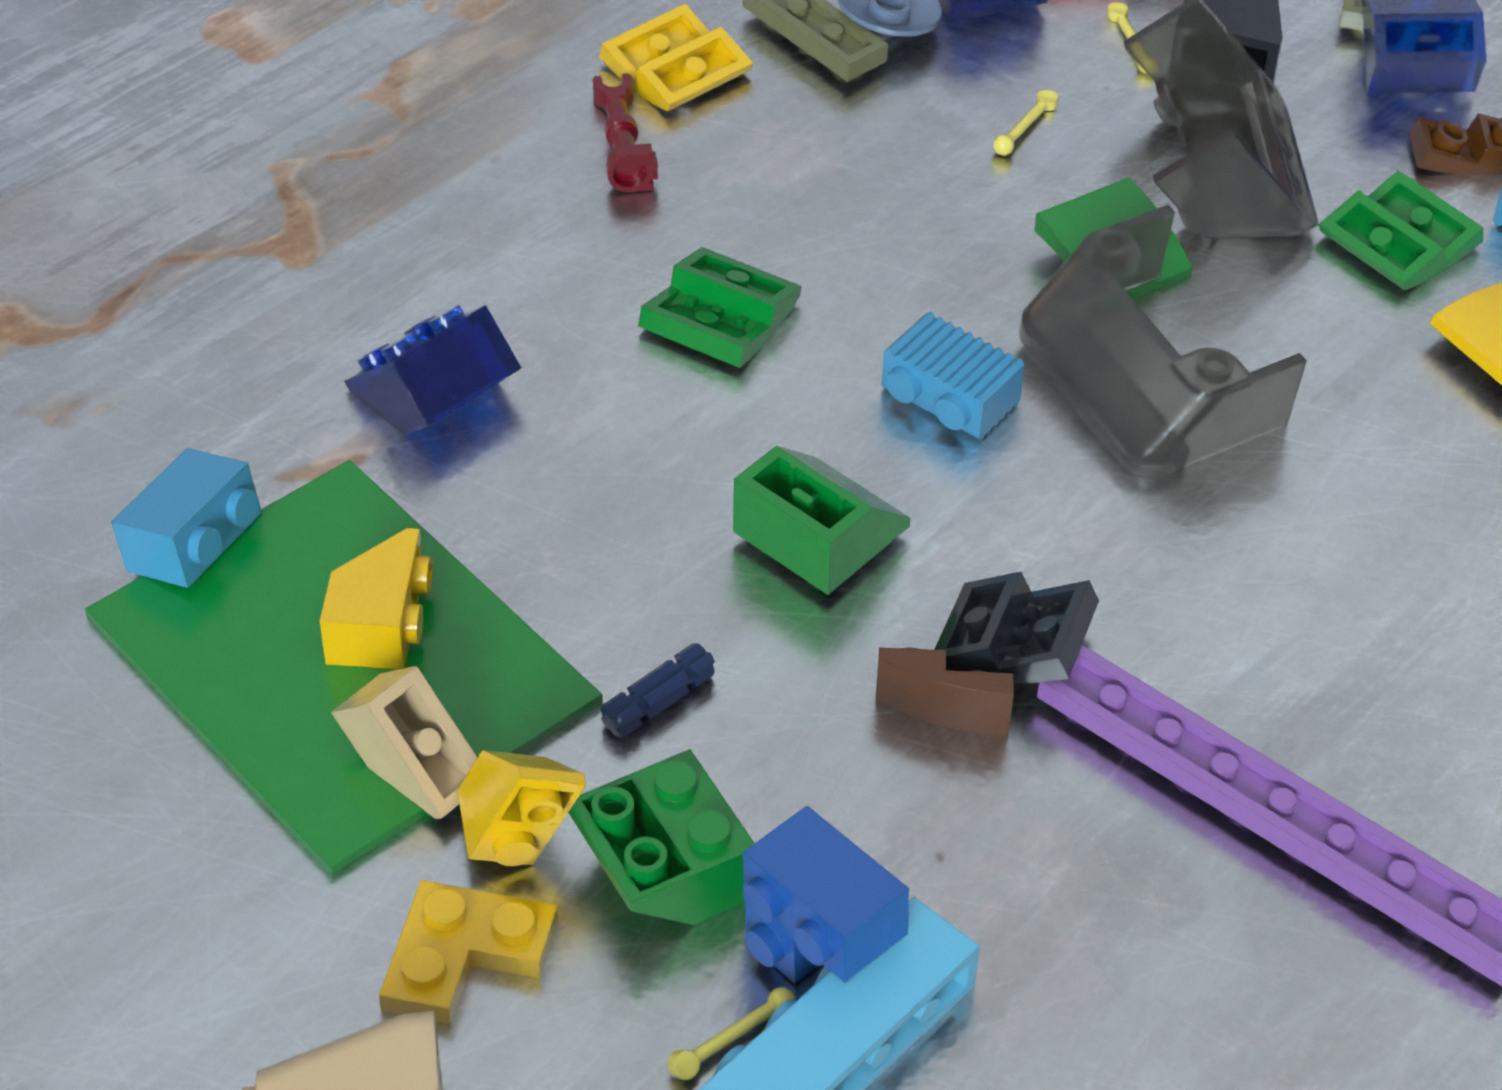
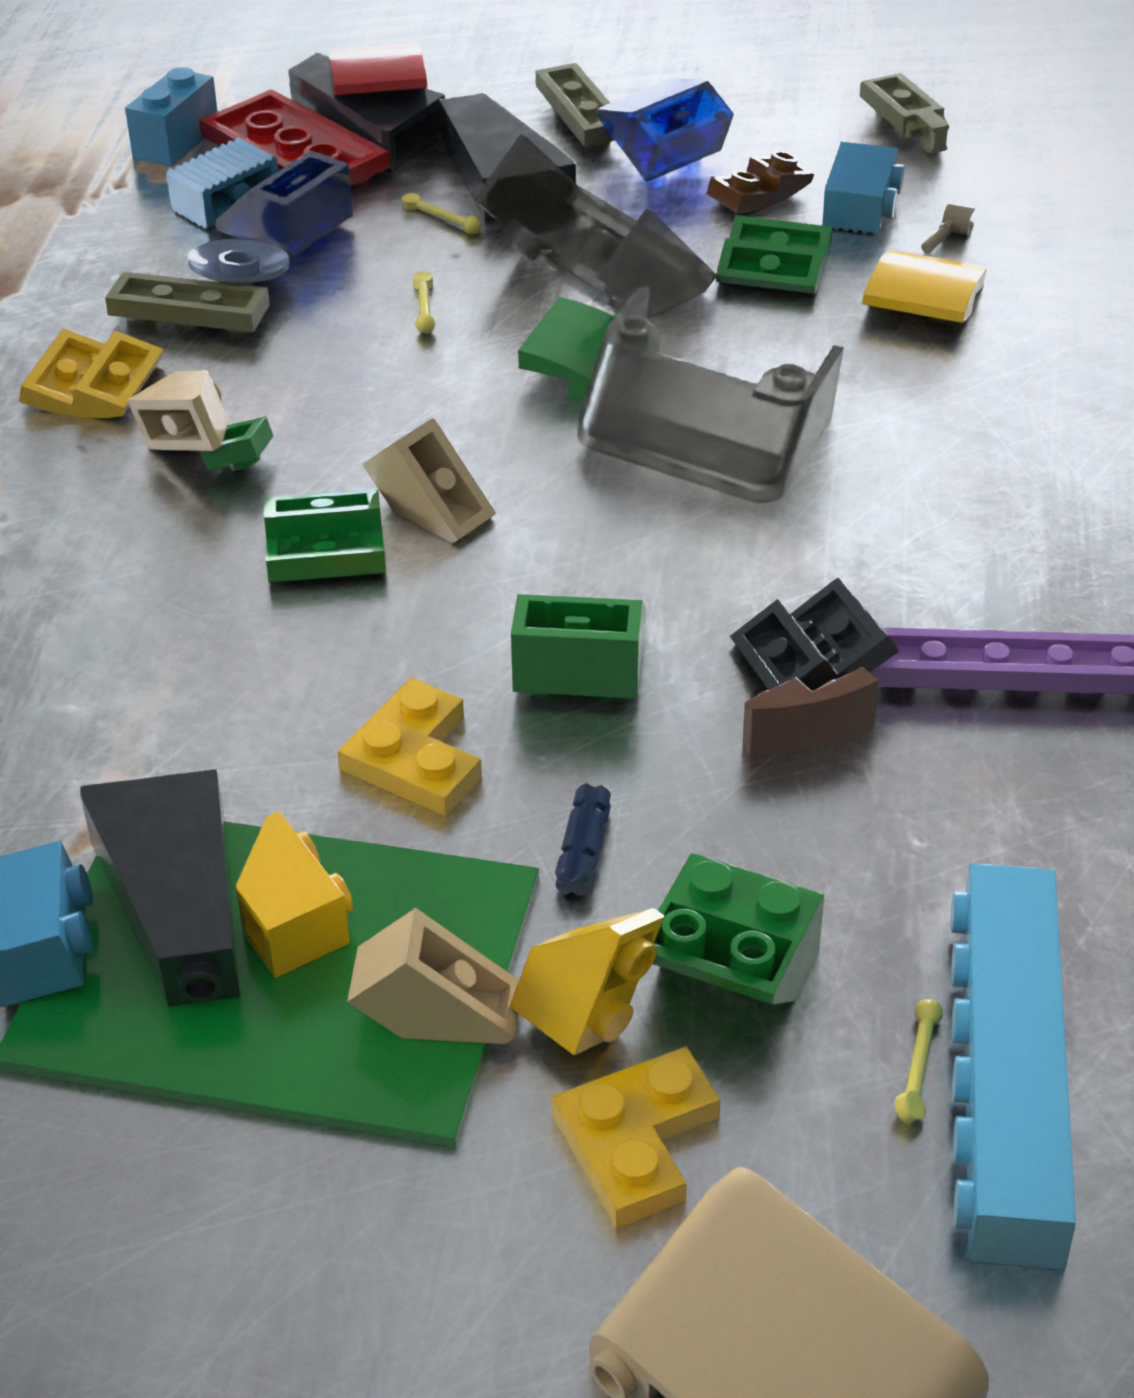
camera: 35 degrees left, 5 degrees down
clear blue slope [344,304,522,435] -> none
dark red piece [592,73,658,192] -> none
blue brick [743,806,909,984] -> none
dark azure brick [881,311,1025,440] -> none
none -> black slope [80,769,240,1006]
none -> tan slope [127,370,229,451]
none -> green plate [200,416,274,470]
none -> yellow plate [337,677,482,817]
none -> tan slope [362,417,496,544]

